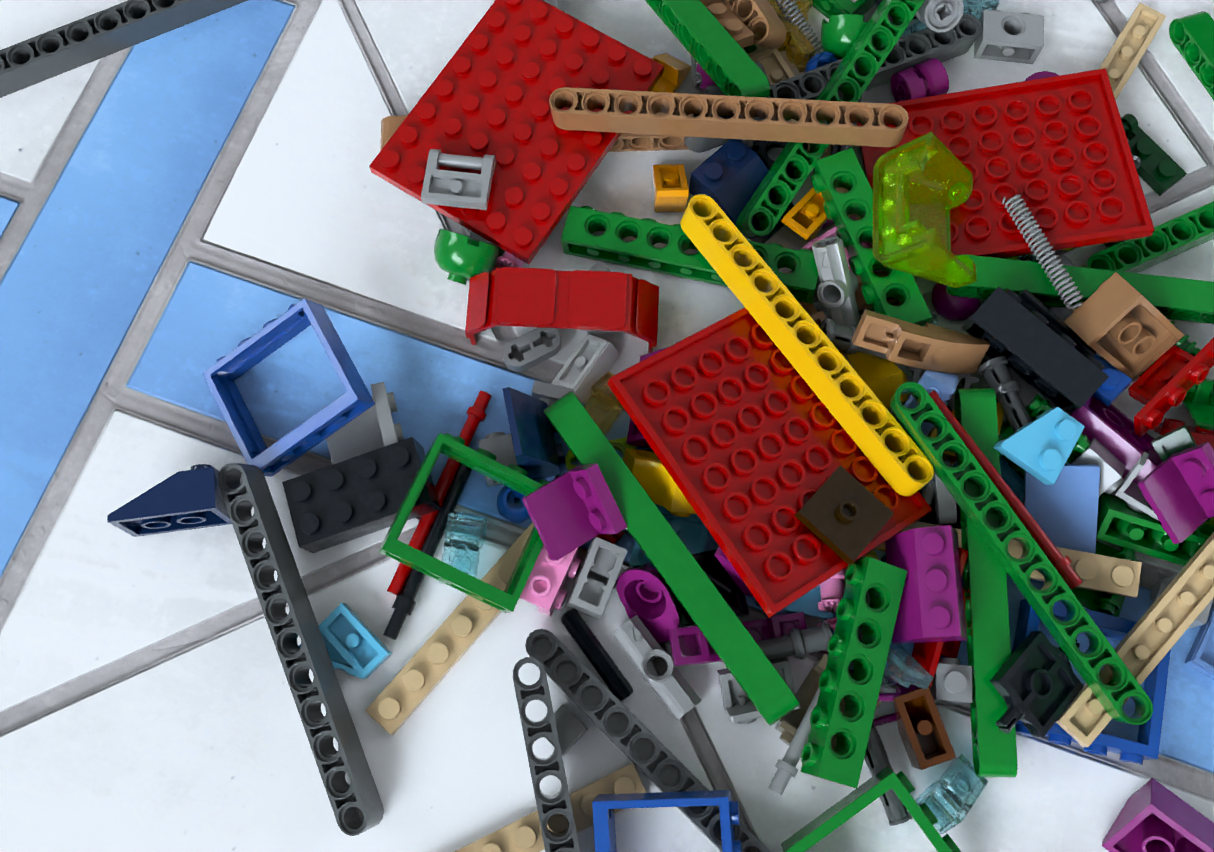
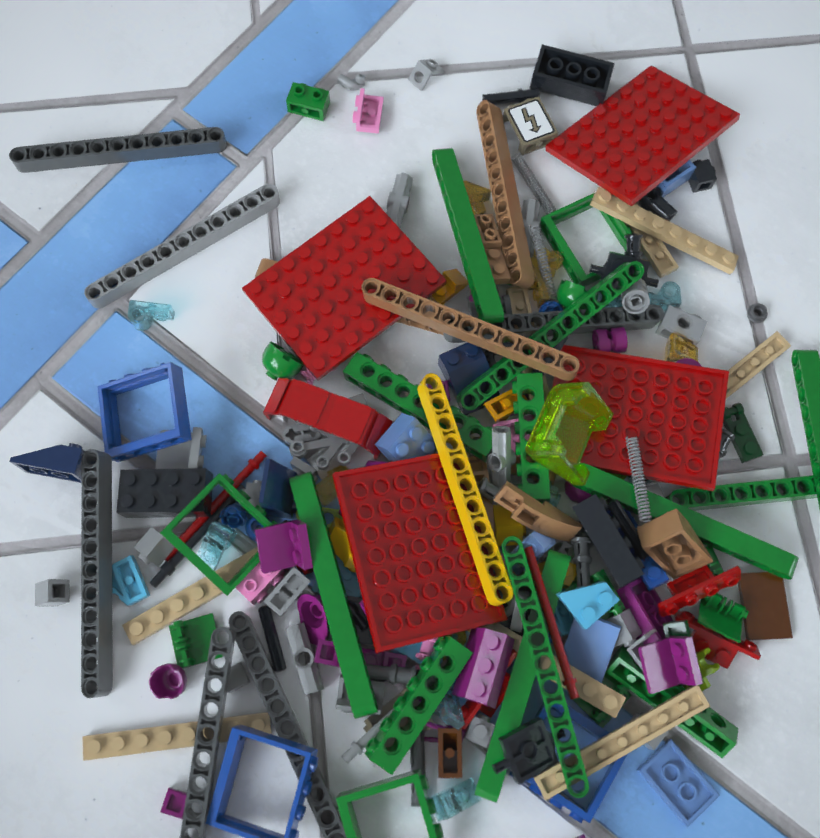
camera: 15 degrees right, 0 degrees up
light grey plate [421,149,496,210] -> none
light orange slope [653,164,689,212] -> none
dark brown plate [794,465,894,565] -> none
none -> light grey brick [35,579,70,606]
none -> light grey beam [84,184,280,308]
none -> clear light blue plate [128,300,175,331]
none -> light grey brick [134,527,175,567]
none -> magenta hair [148,663,187,699]
none -> green hinge [169,613,223,669]
none -> blue plate [219,504,247,528]
none -> light grey plant [289,426,360,470]
none -> medium blue brick [375,413,437,462]
none -> clear yellow slope [665,333,698,362]

